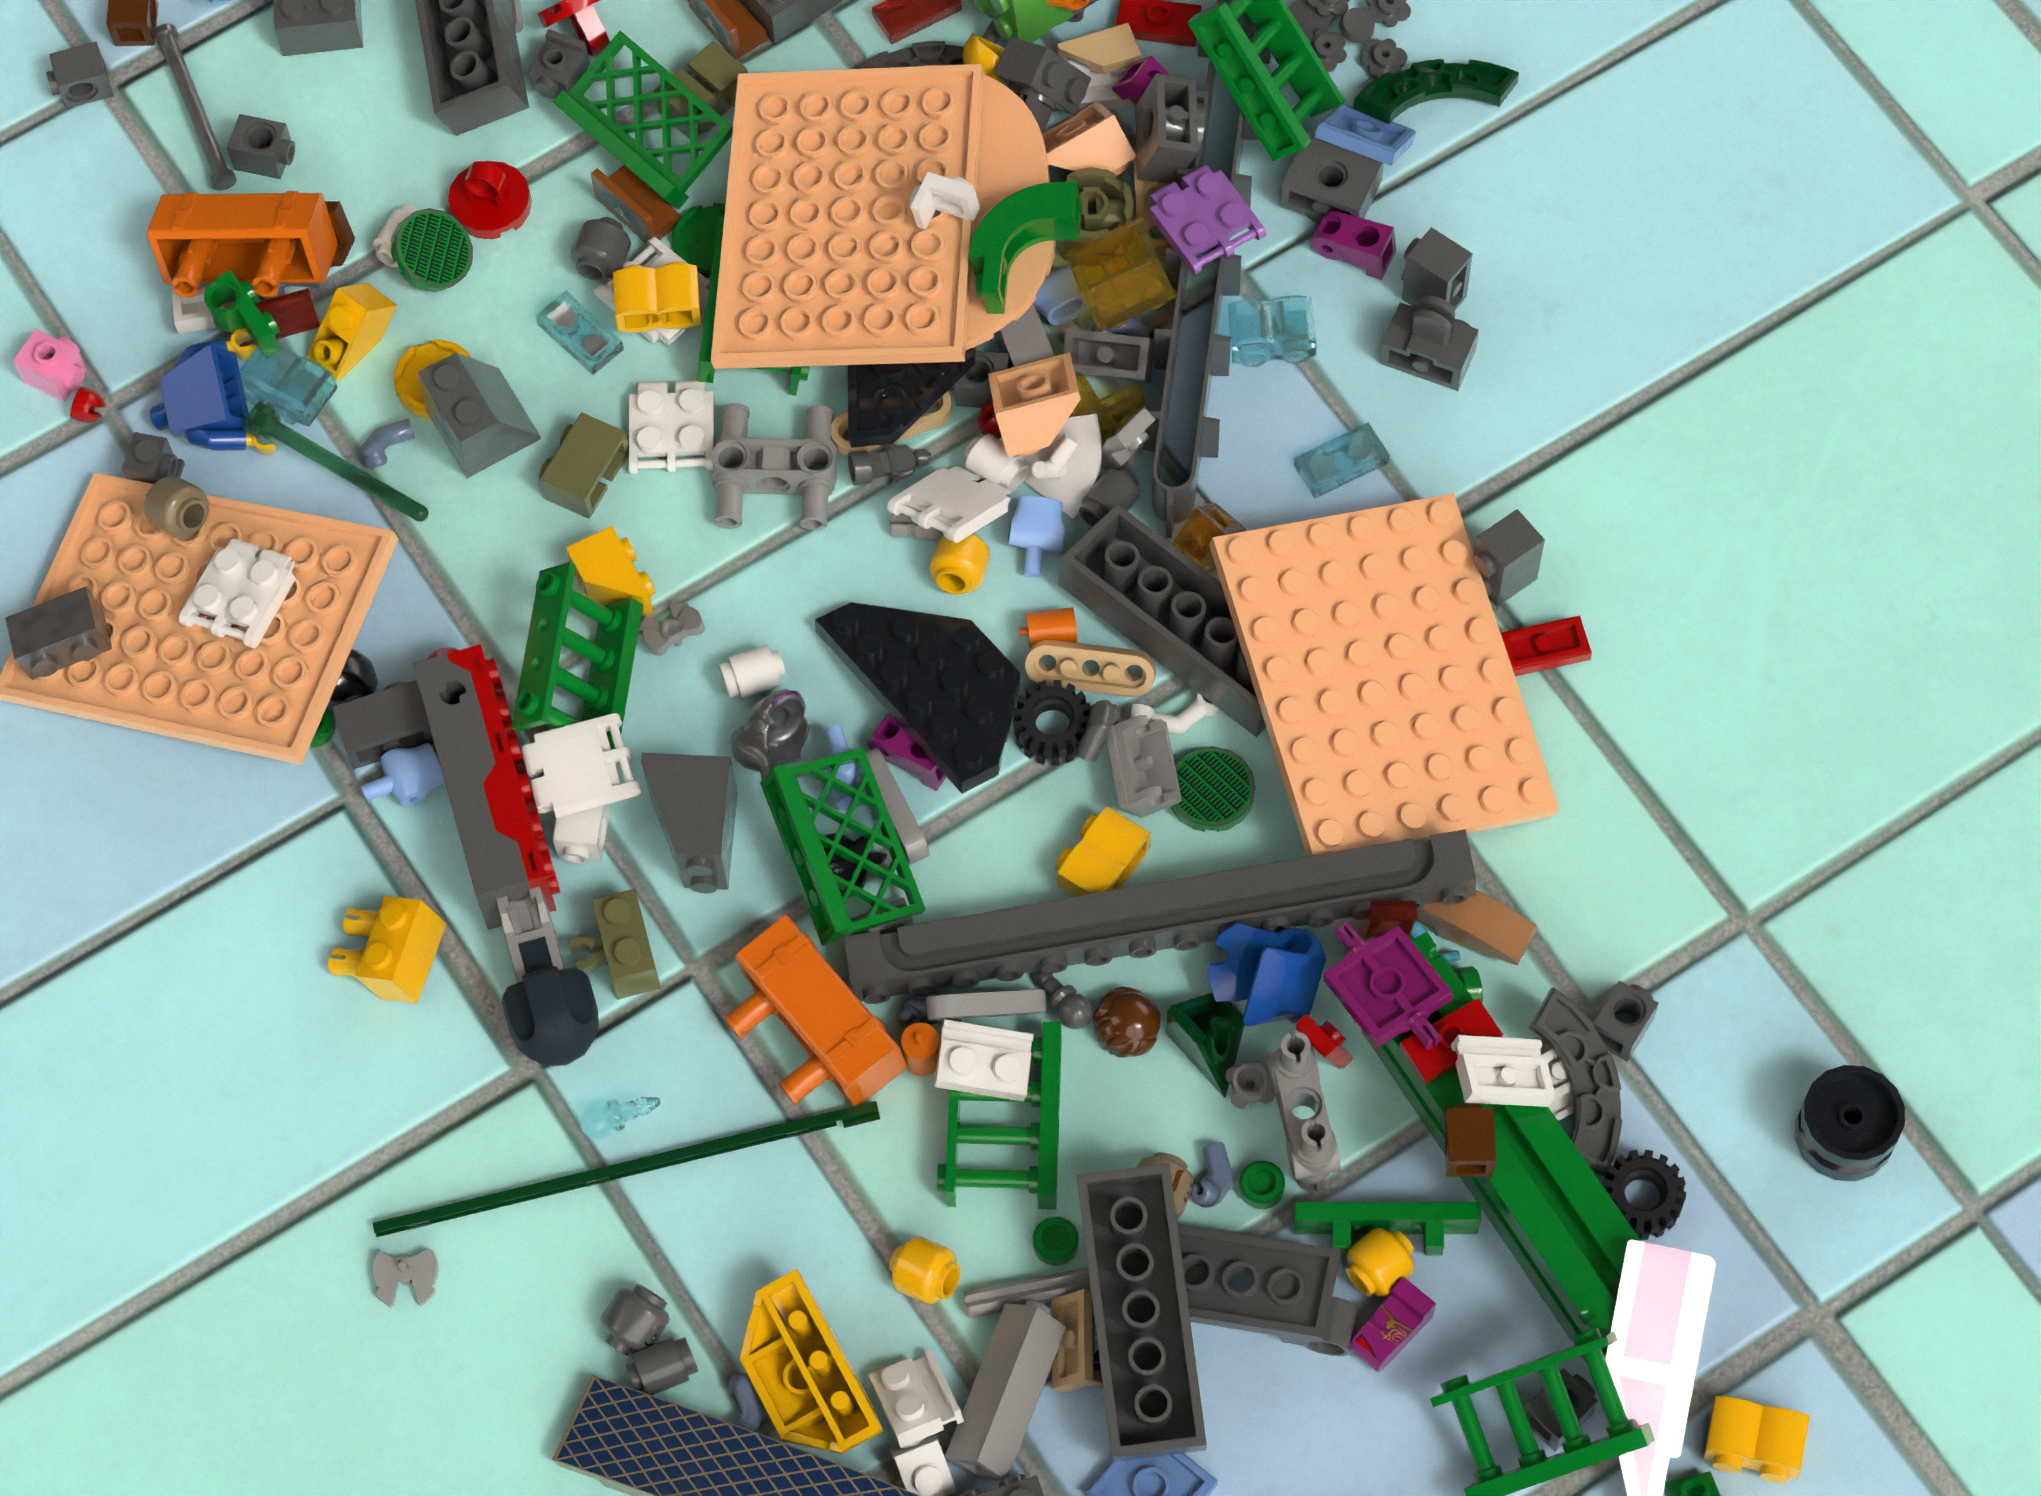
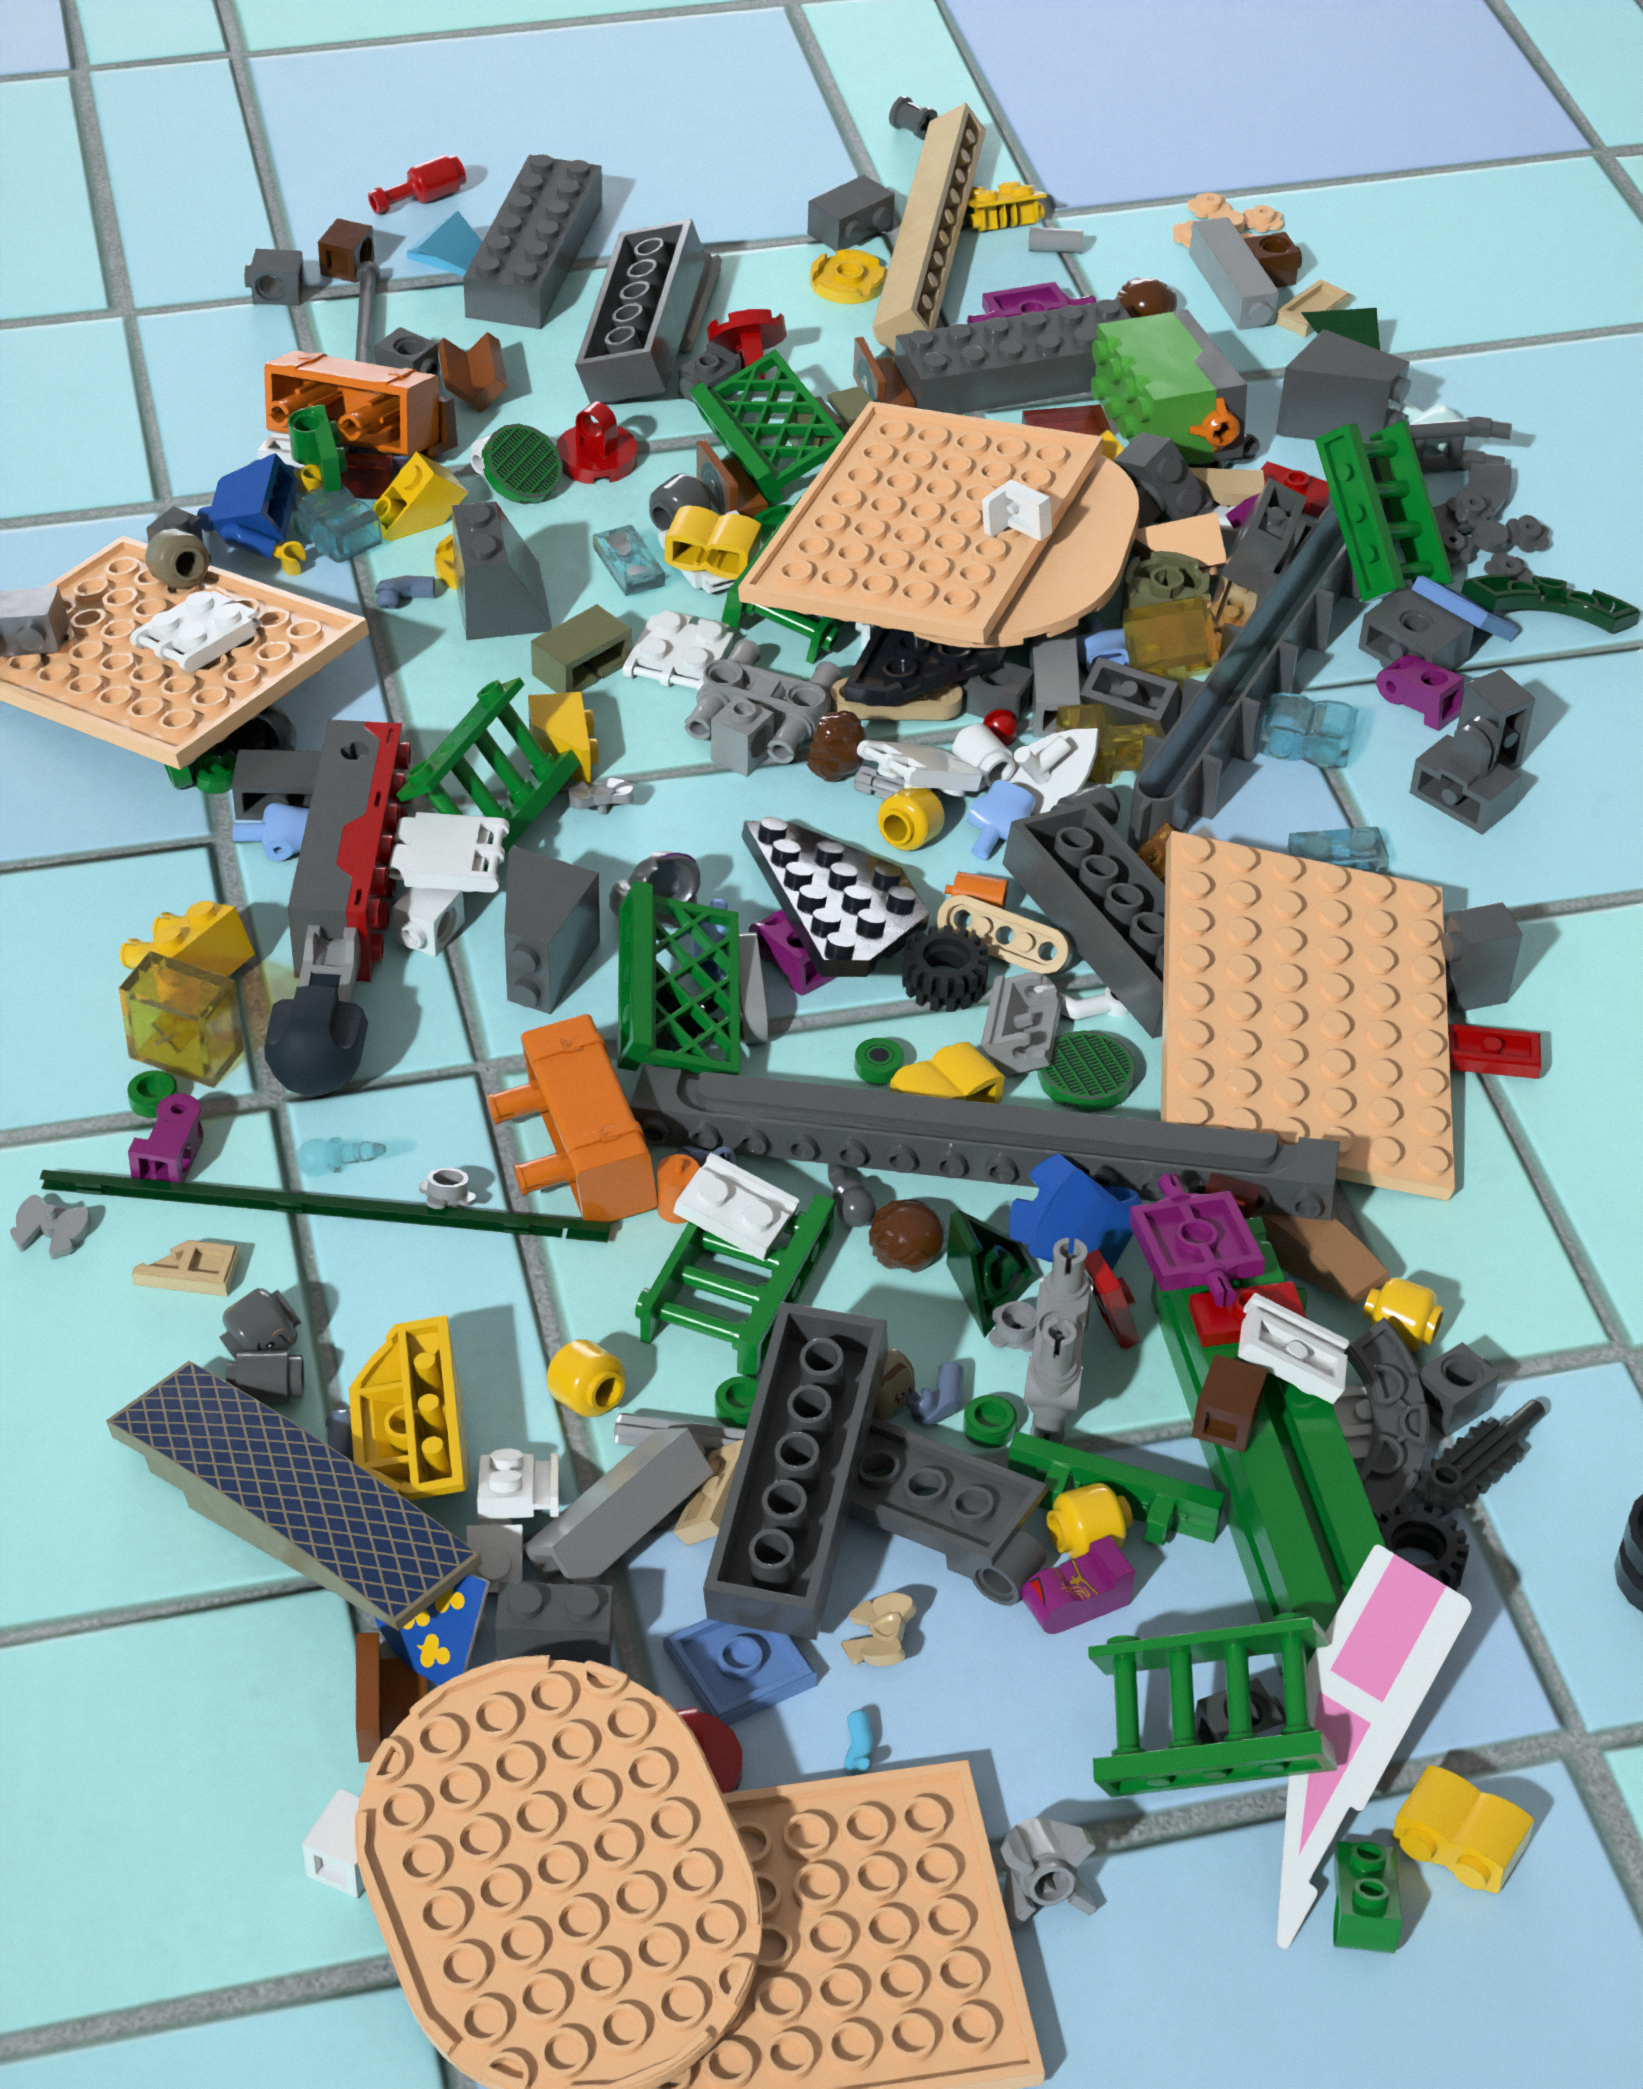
camera: 15 degrees right, 20 degrees down
bright pink brick [13,329,87,402] -> none
red hinge [70,386,105,423] -> none
clear green piece [243,401,429,522] -> none
olive brick [569,889,661,1000] -> none
white brick [719,645,786,699] -> none
dark grey piece [848,444,931,486] -> none
light grey beam [926,990,1047,1020] -> none
green arch [968,182,1082,314] -> none
light nougat slope [988,352,1081,457] -> none
dark grey arm [1075,700,1121,762] -> none
light grey slope [1101,407,1155,471] -> none
medium lavender plate [1149,165,1266,275] -> none
none -> clear yellow brick [119,951,244,1088]
none -> green tile [127,1070,179,1118]
none -> magenta leg [128,1094,204,1183]
none -> tan tile [132,1240,240,1297]
none -> light grey plate [419,1168,476,1209]
none -> dark orange panel [438,332,508,413]
none -> light grey brick [711,696,774,777]
none -> reddish brown hair [807,710,868,782]
none -> tan piece [841,1592,917,1667]
none -> green tile [854,1038,904,1084]
none -> yellow head [1362,1278,1444,1353]
none -> pearl dark grey piece [1412,1399,1545,1516]

